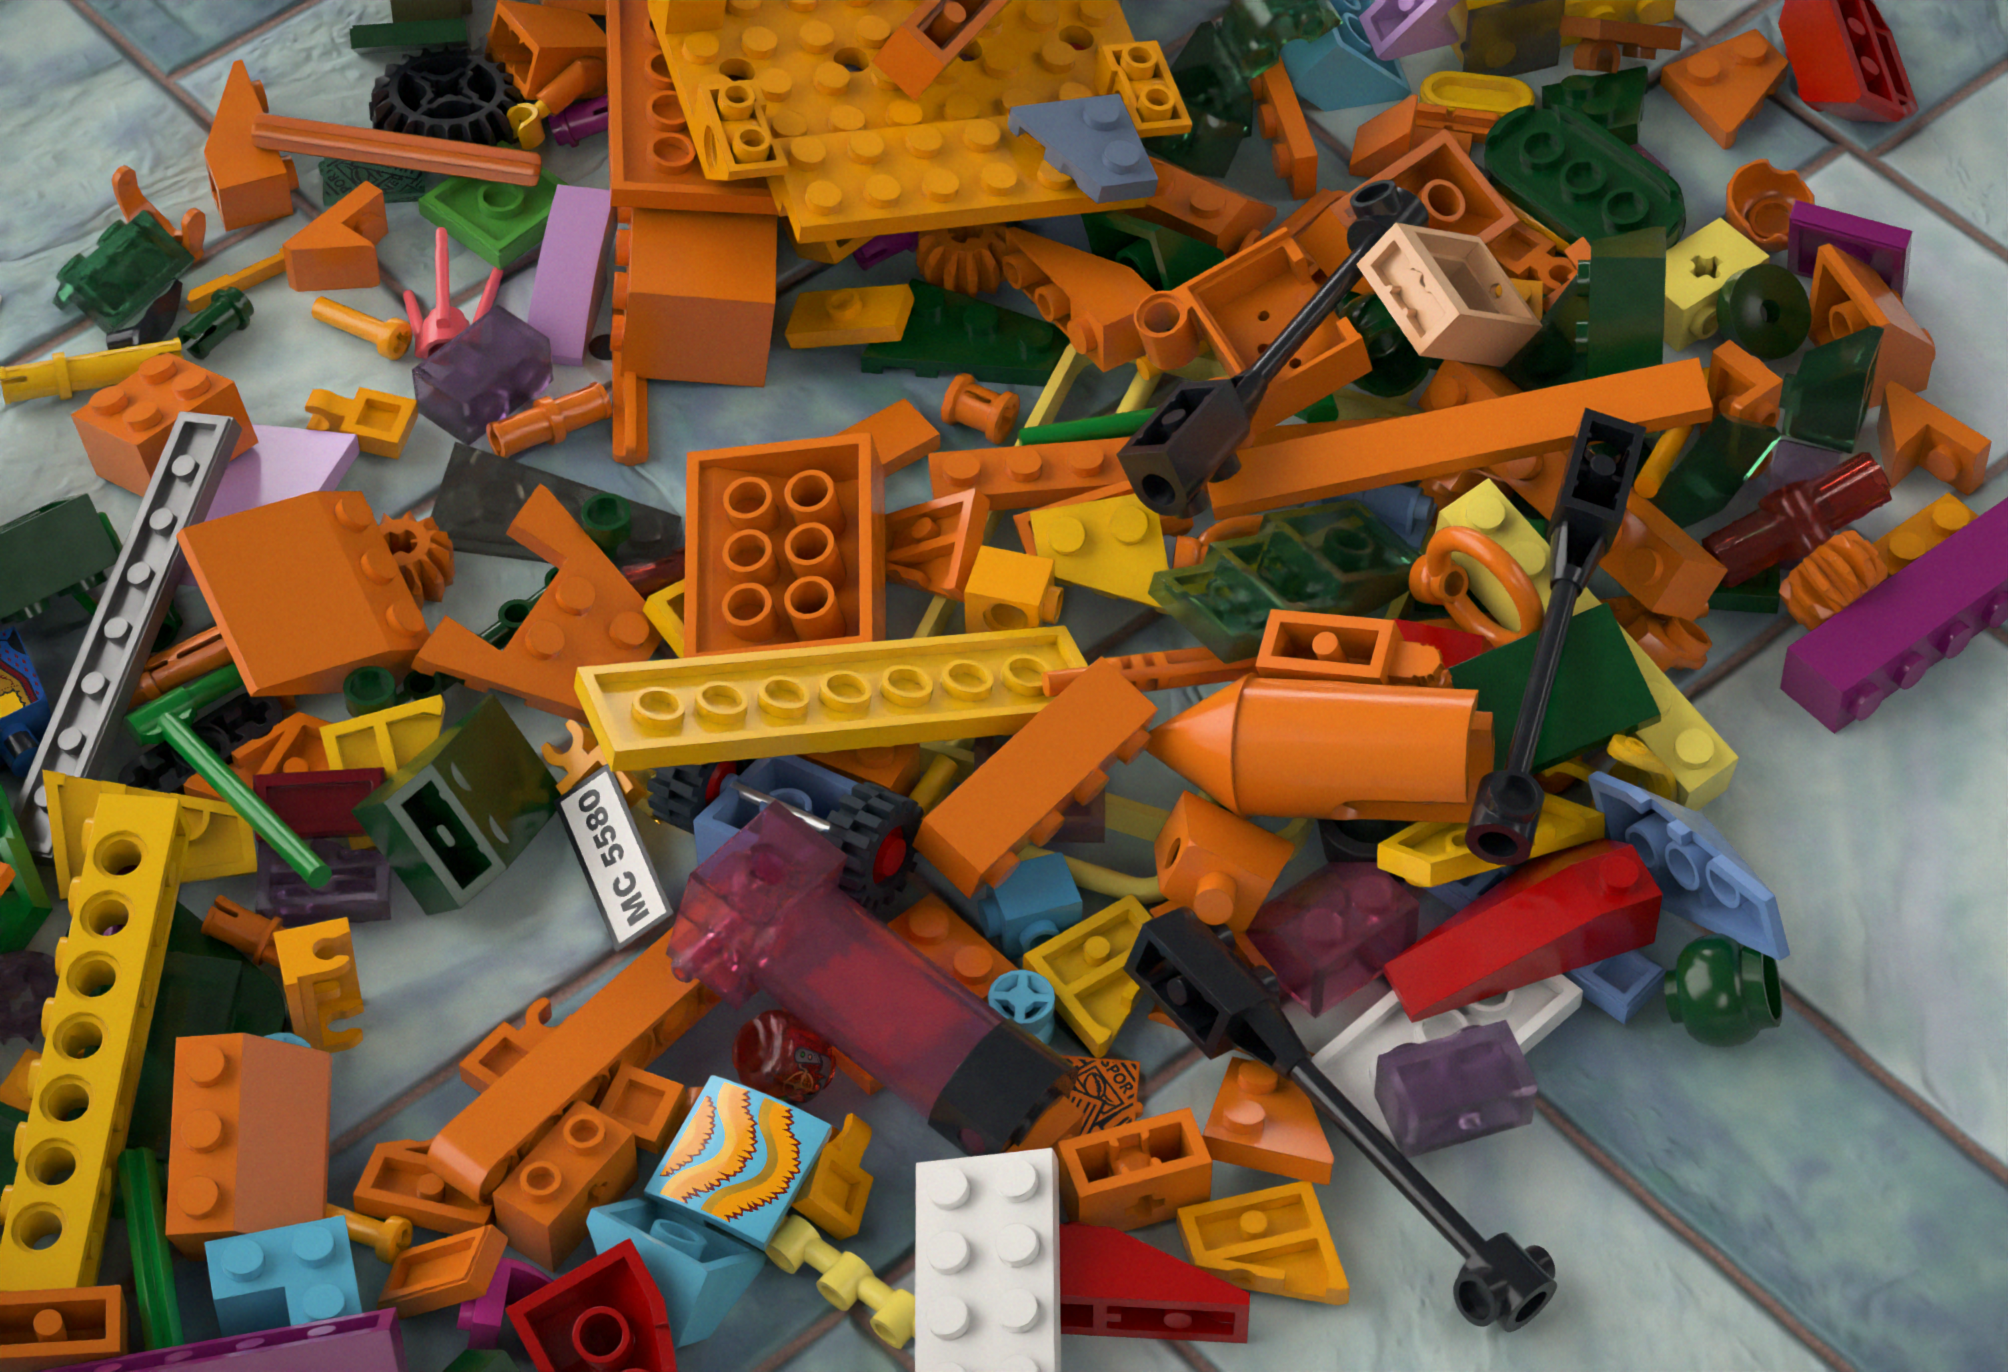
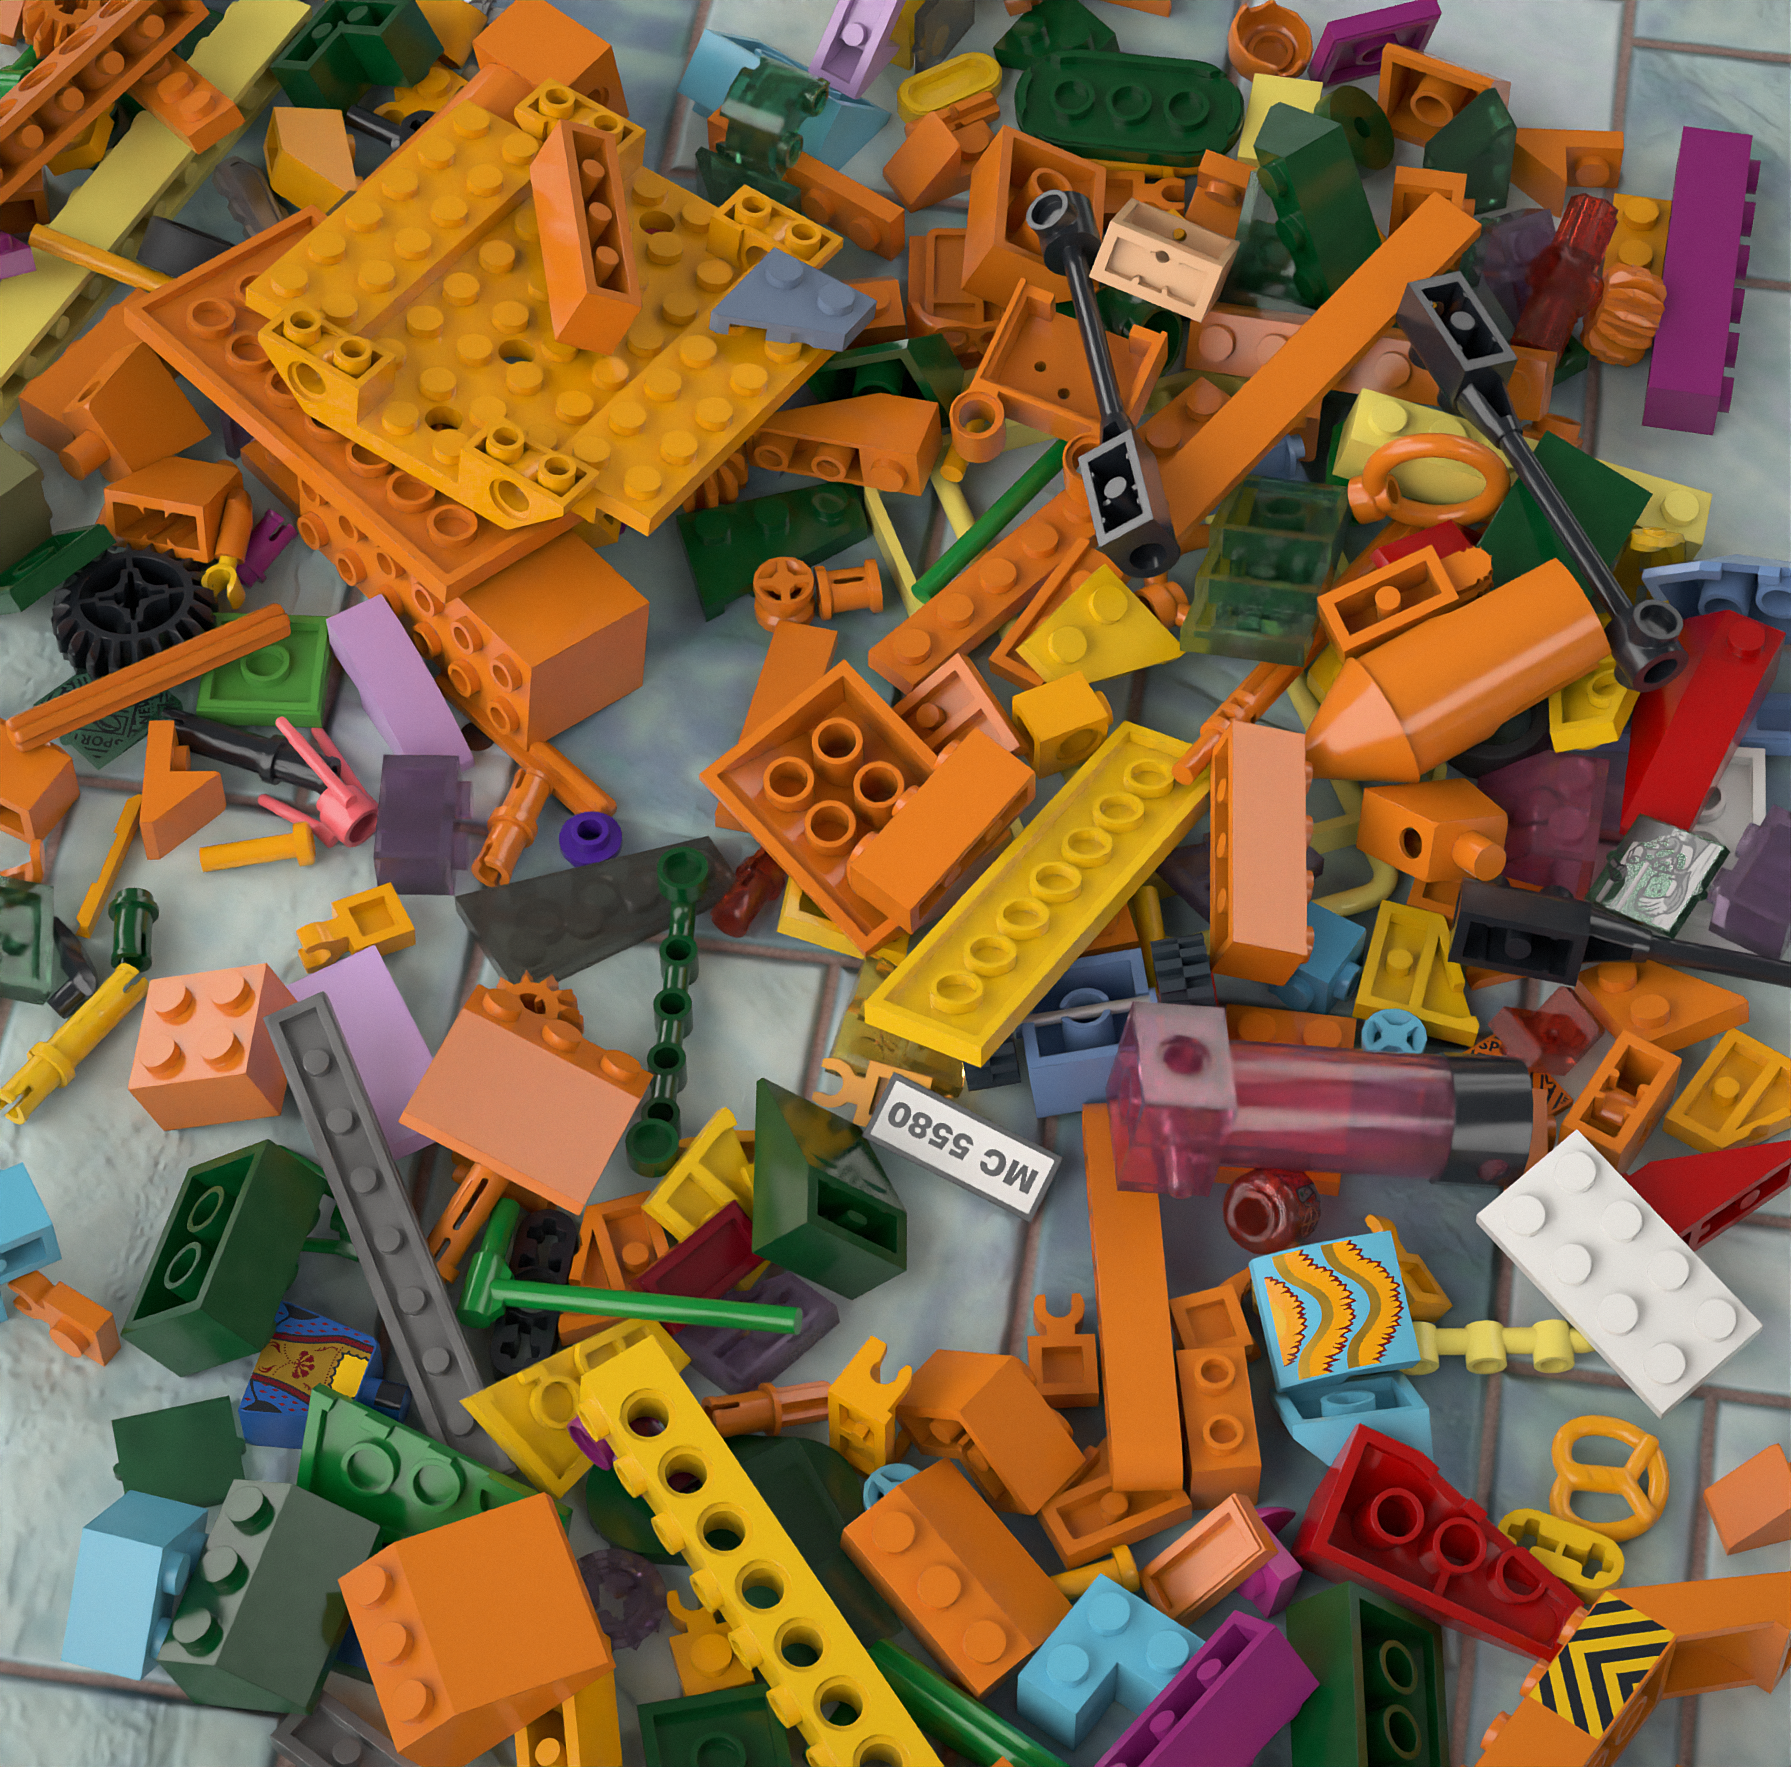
camera: 40 degrees left, 5 degrees up
orange wing [411,483,663,726] -> none
light orange plate [784,284,915,349] -> none
none -> black pin [158,705,341,795]
none -> dark purple plate [559,812,623,872]
none -> orange wheel [753,557,815,633]
none -> orange brick [850,727,1036,935]
none -> orange brick [895,1349,1086,1516]
none -> clear red bracket [1487,986,1605,1076]
none -> piece [1584,813,1730,939]

